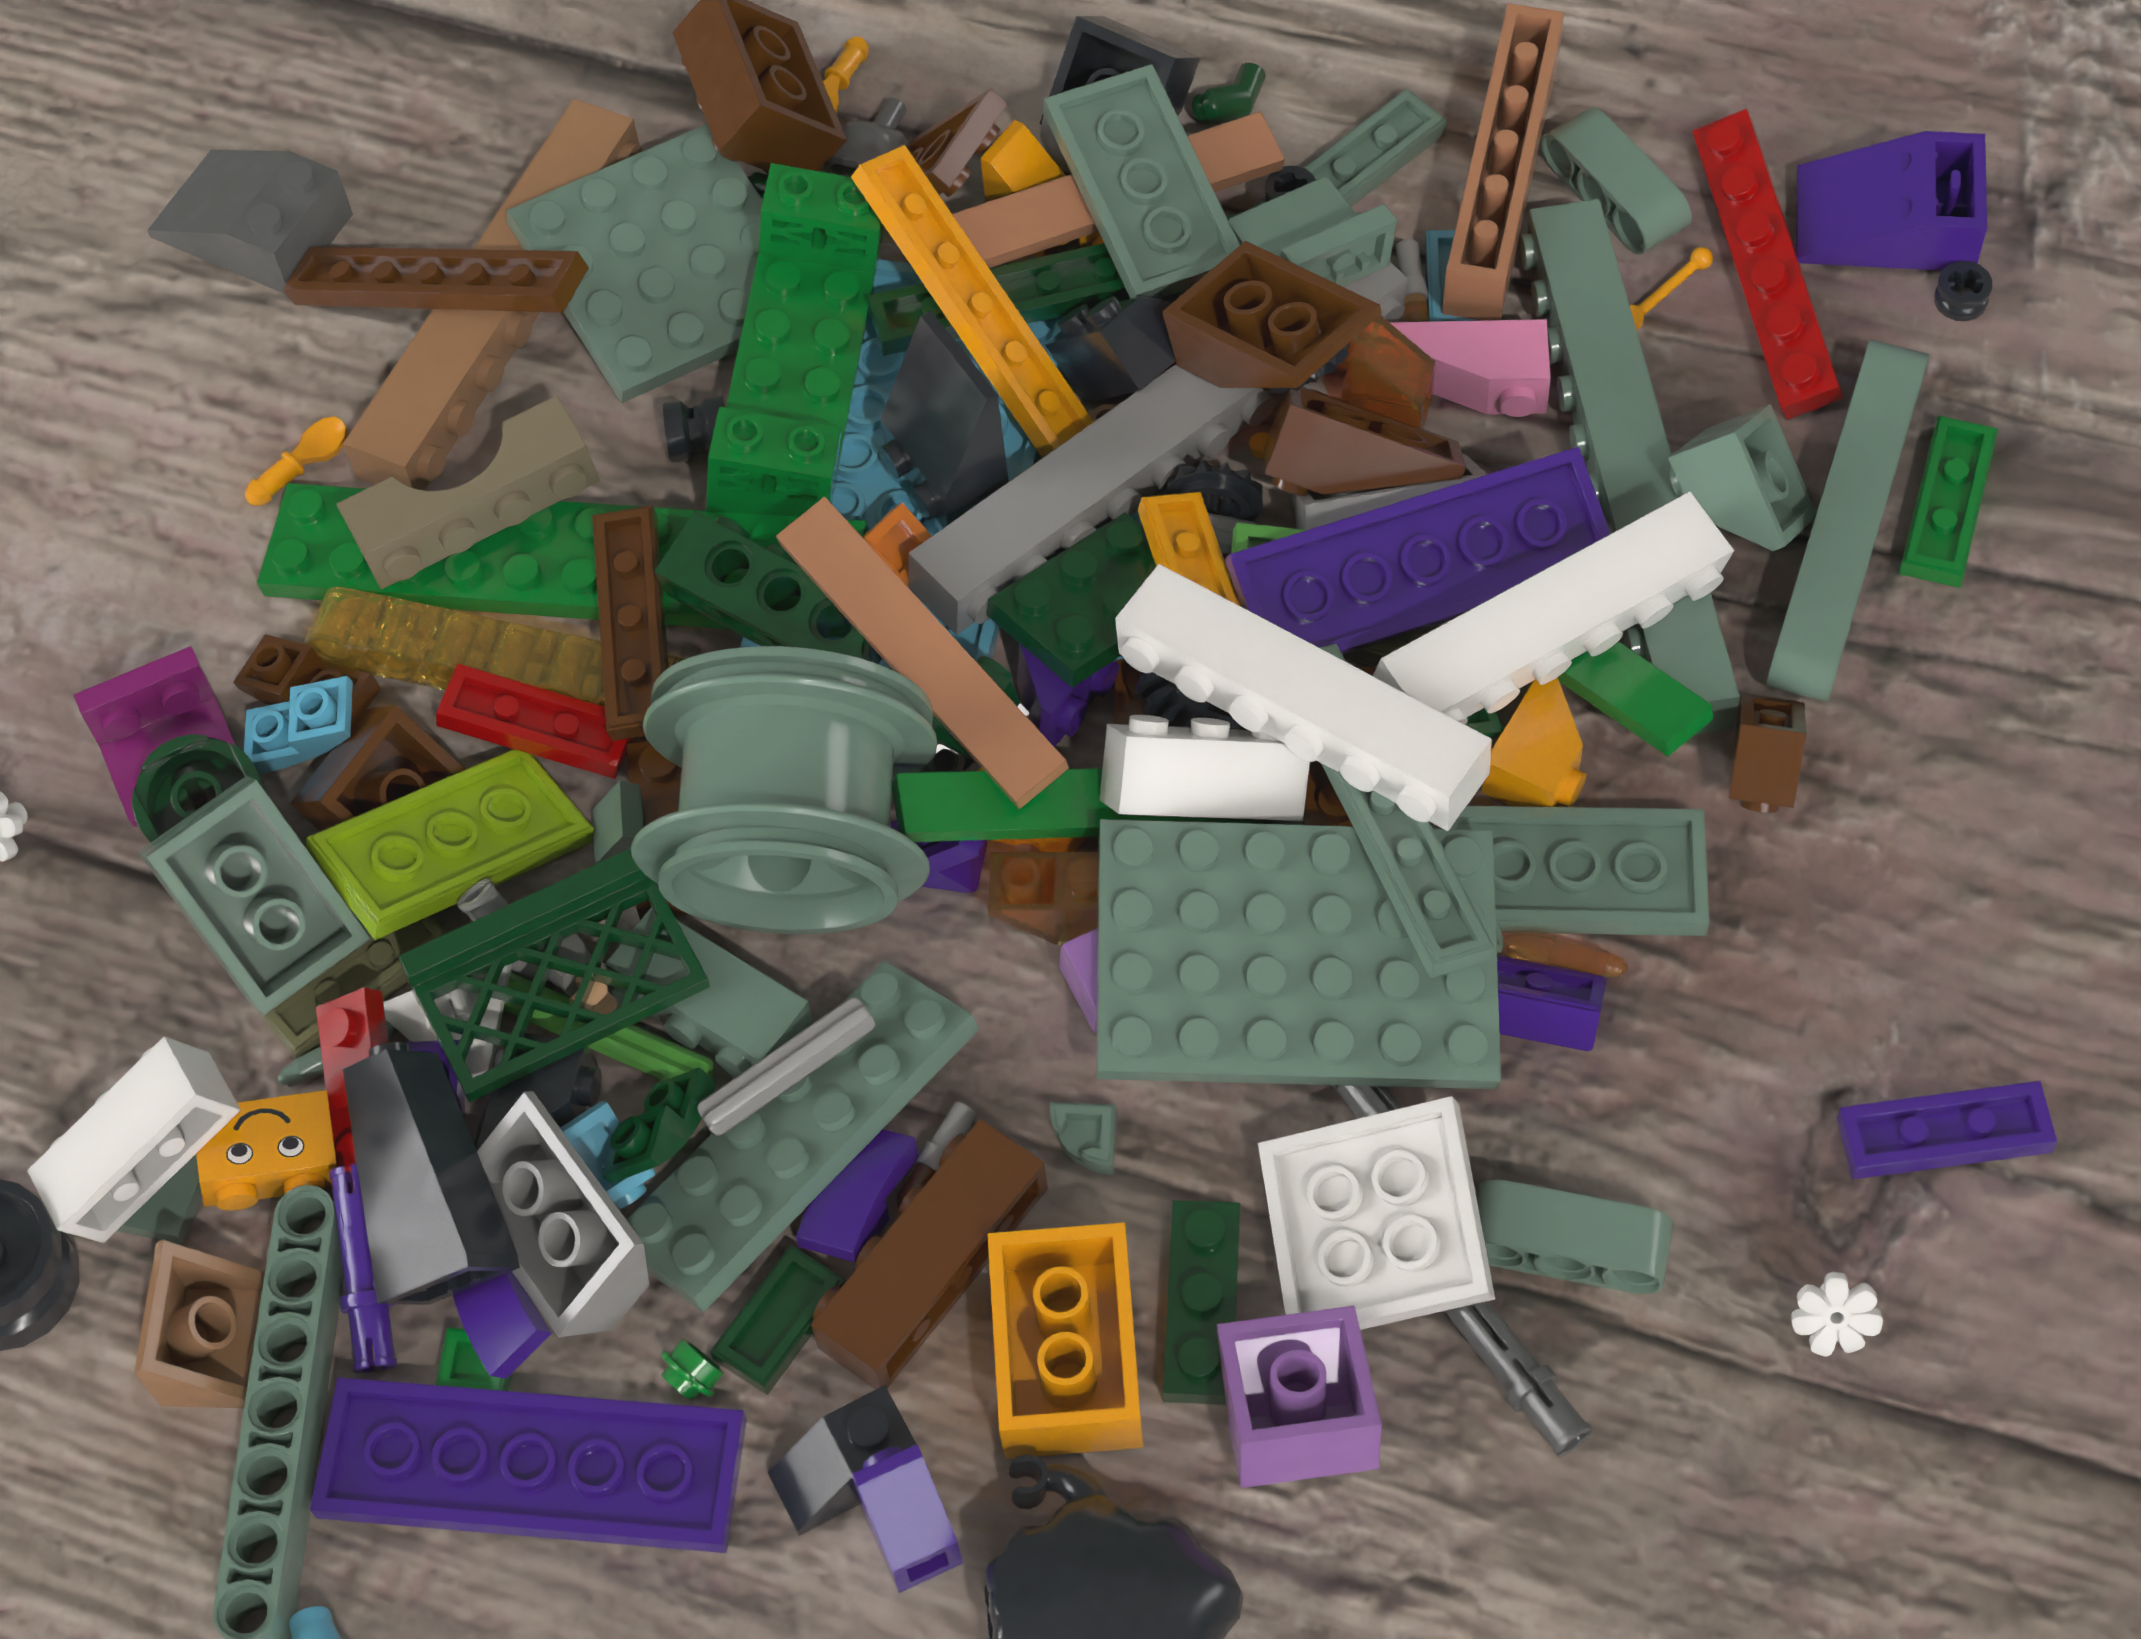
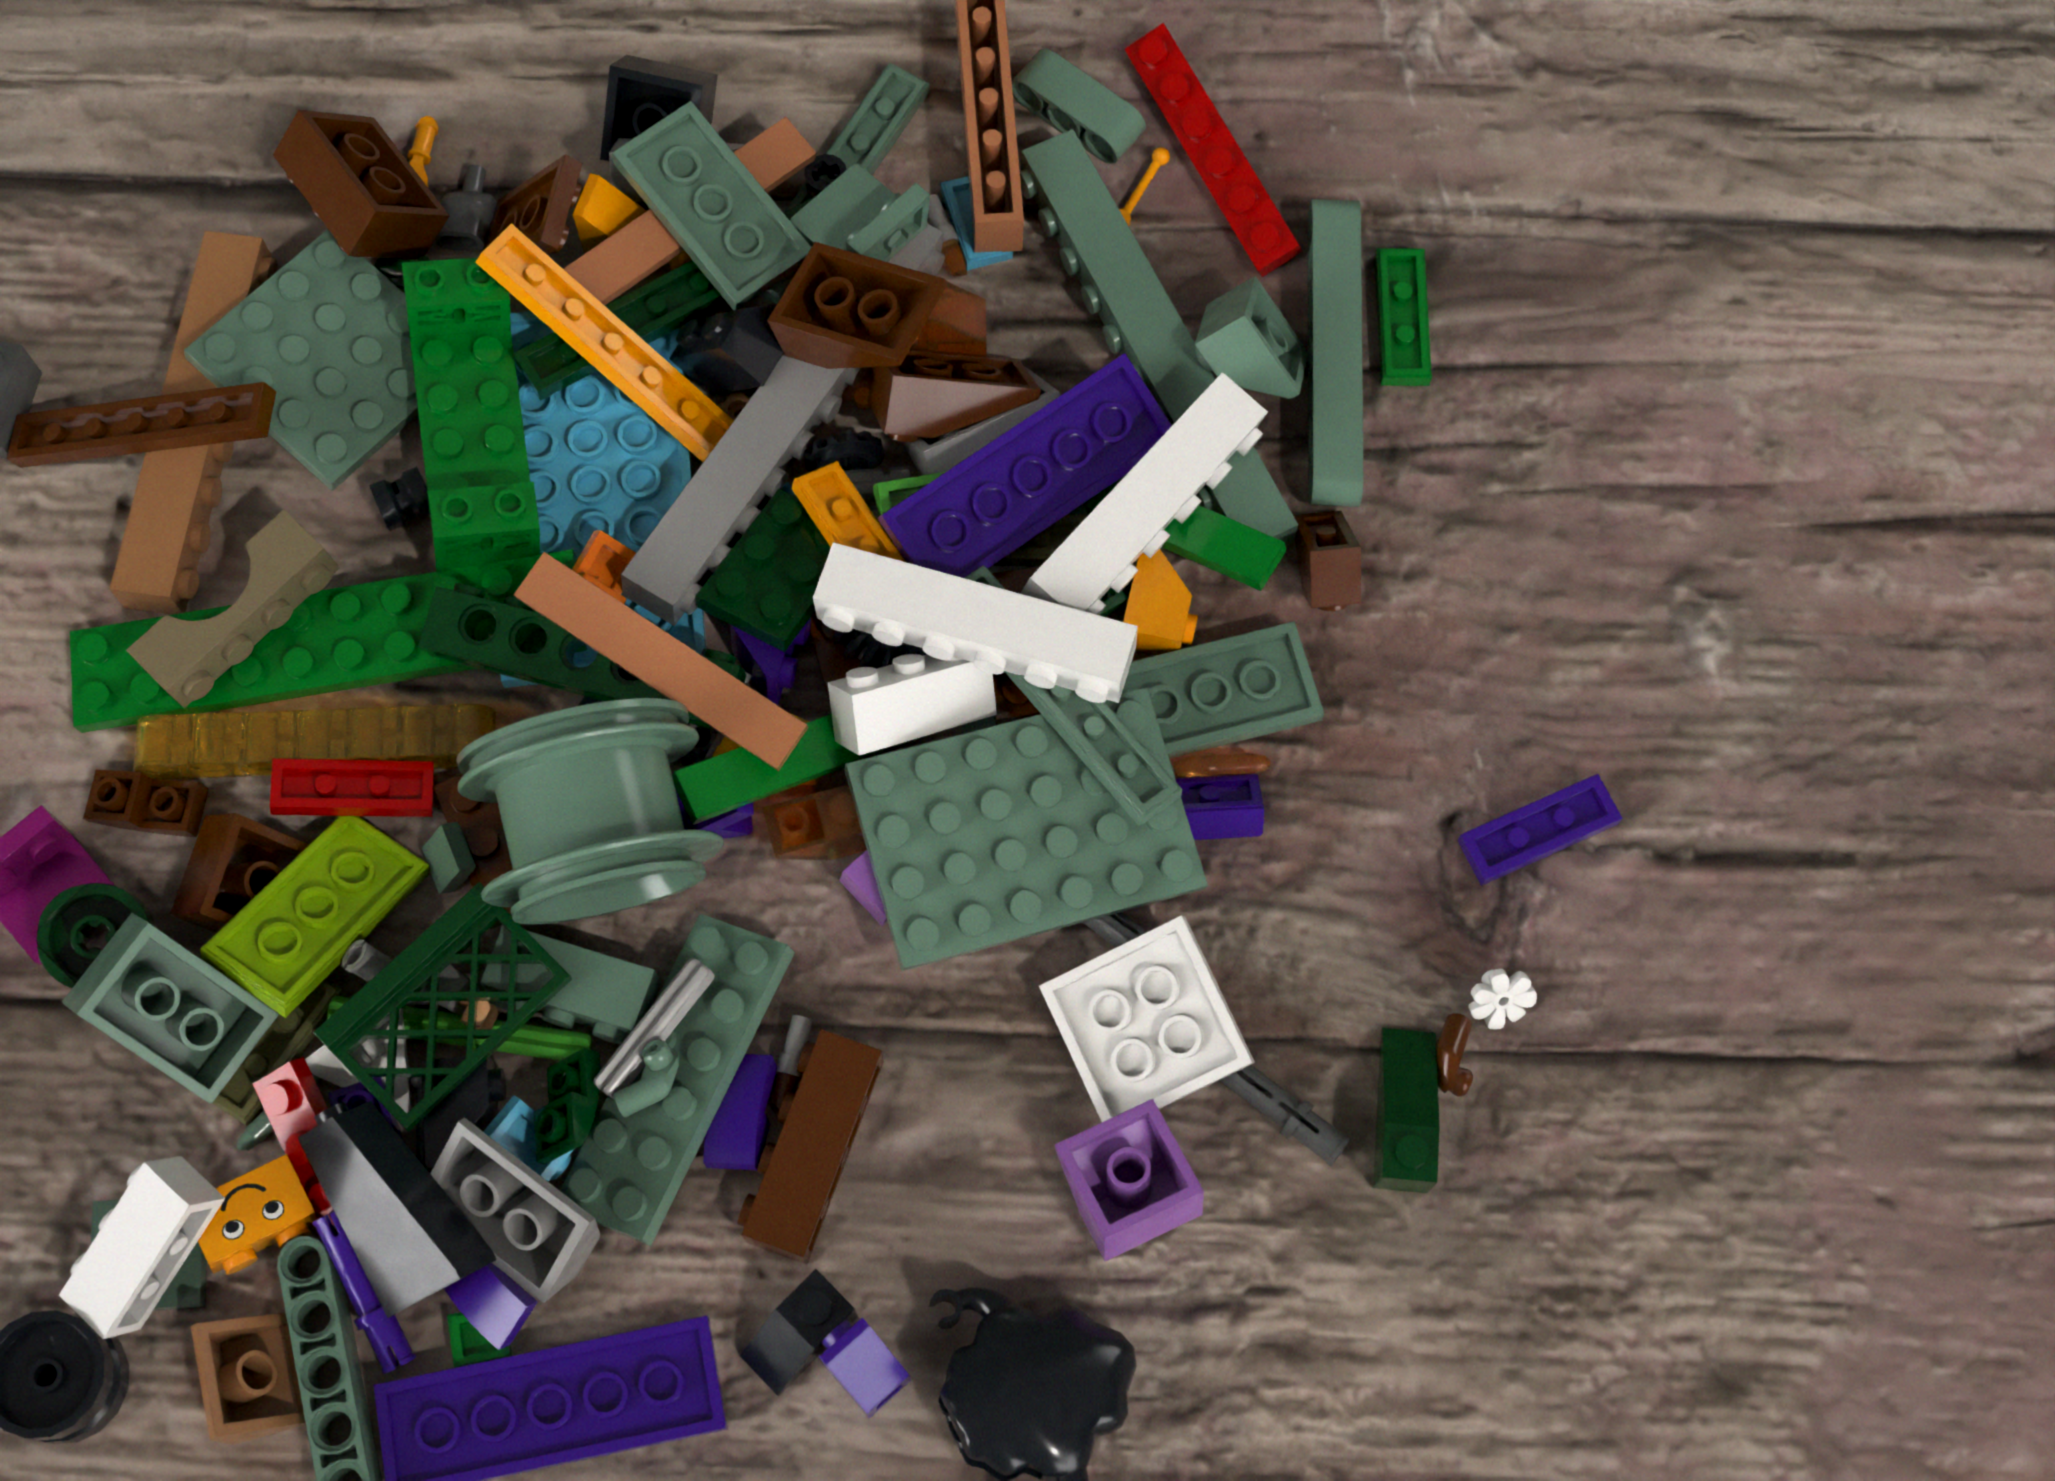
camera: 25 degrees left, 10 degrees up
medium azure slope [244,676,353,774] -> none
light orange piece [245,416,348,506] -> none
reddish brown tile [592,505,669,741] -> none
green plate [661,1338,725,1401] -> none
dark green tile [710,1245,845,1395] -> none
black slope [879,311,1009,528] -> none
light orange brick [988,1222,1144,1459] -> none
sand green tile [1050,1102,1117,1175] -> none
dark green plate [1163,1200,1240,1405] -> none
dark green arm [1191,63,1266,124] -> none
bright pink slope [1365,319,1551,417] -> none
sand green beam [1476,1180,1674,1294] -> none
dark purple slope [1796,131,1987,270] -> none
black bush [1934,261,1993,321] -> none
none -> sand green arm [613,1040,679,1118]
none -> dark green slope [1373,1028,1440,1193]
none -> reddish brown arm [1436,1013,1473,1097]

